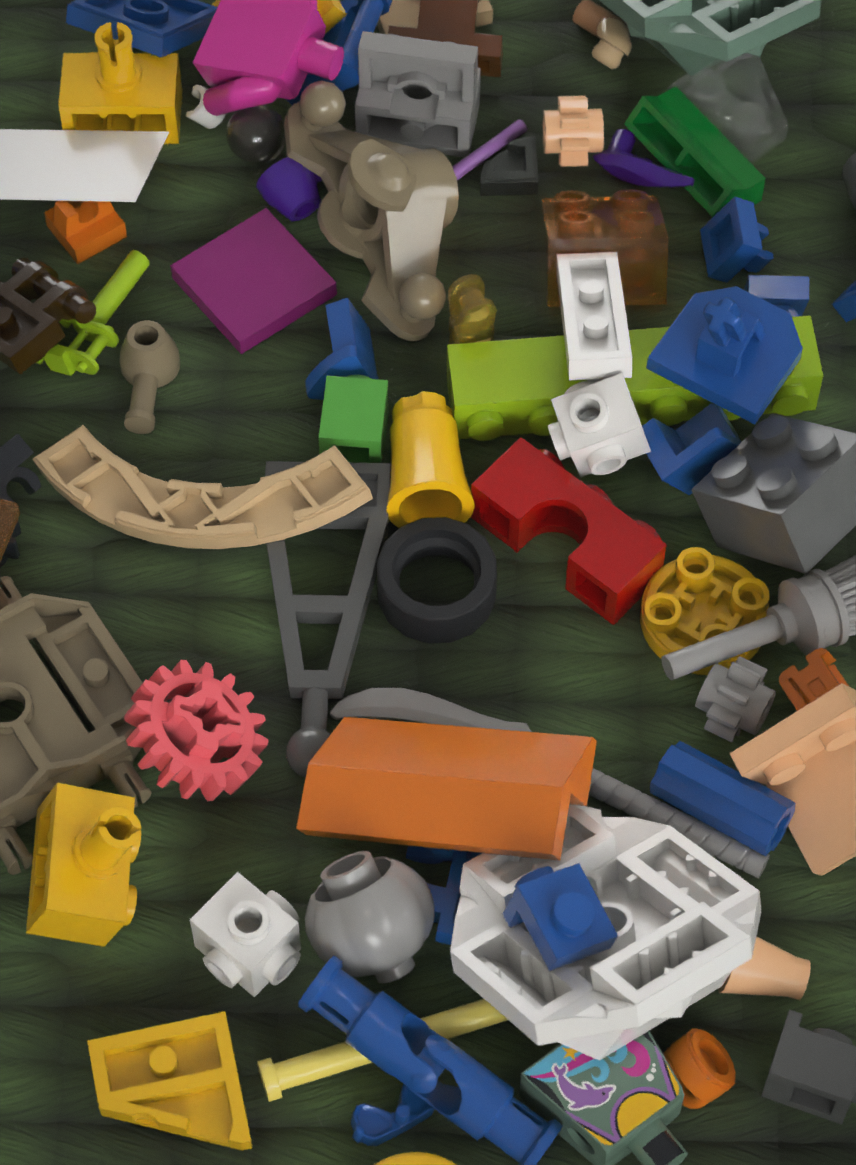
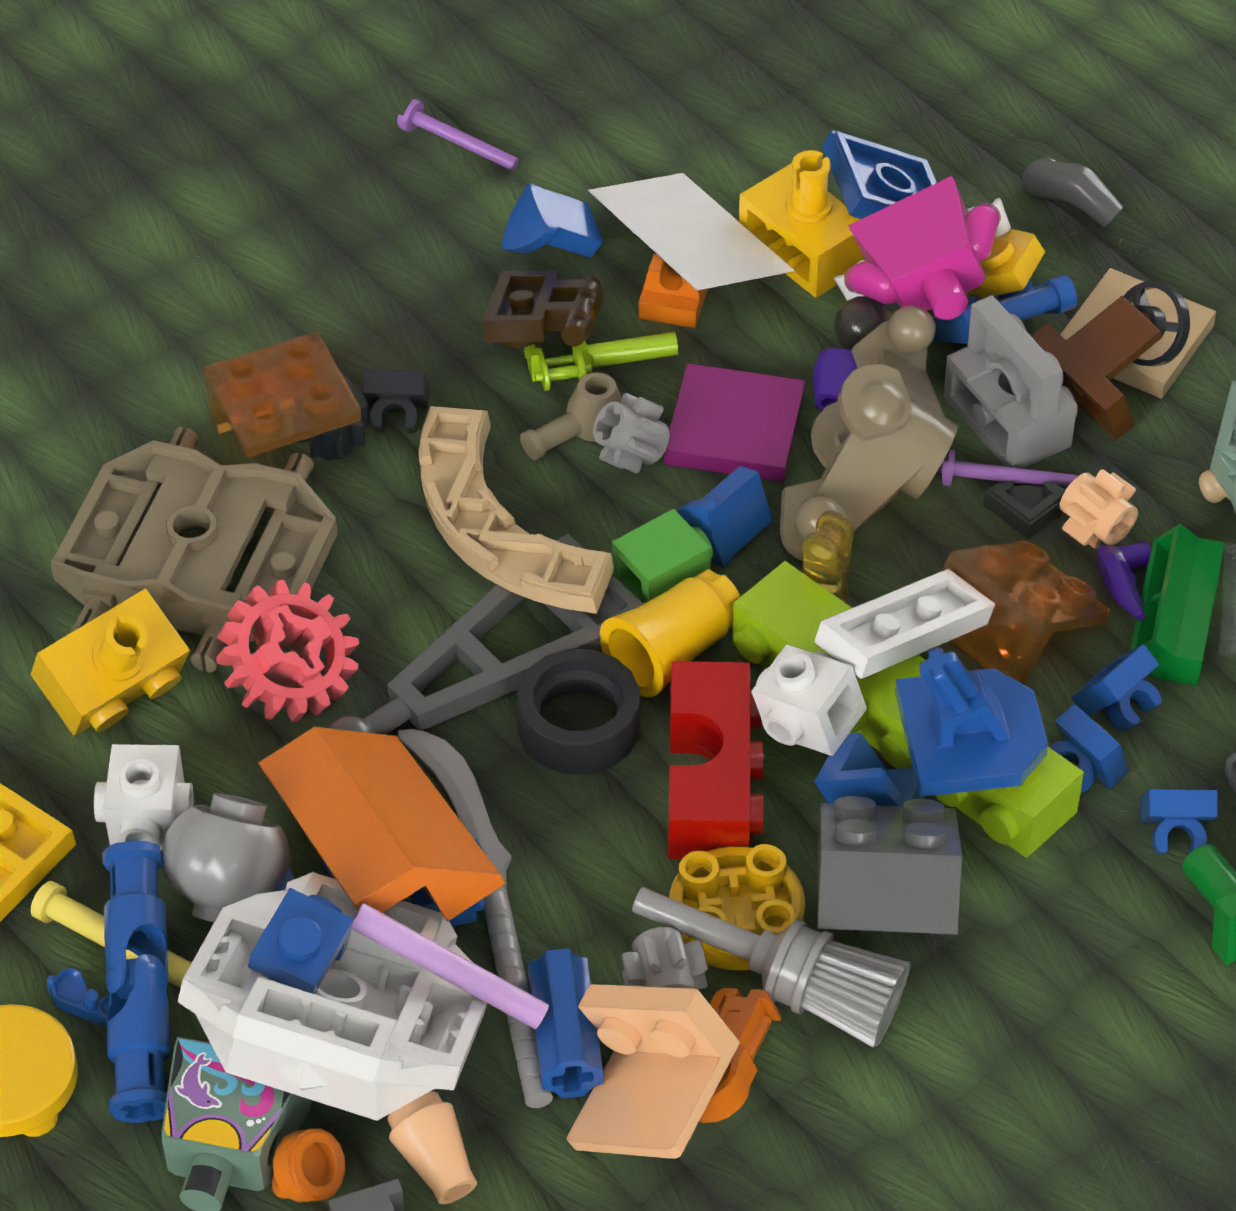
camera: 50 degrees right, 10 degrees down
none -> lavender piece [351,903,549,1030]
none -> light grey gear [593,393,669,474]

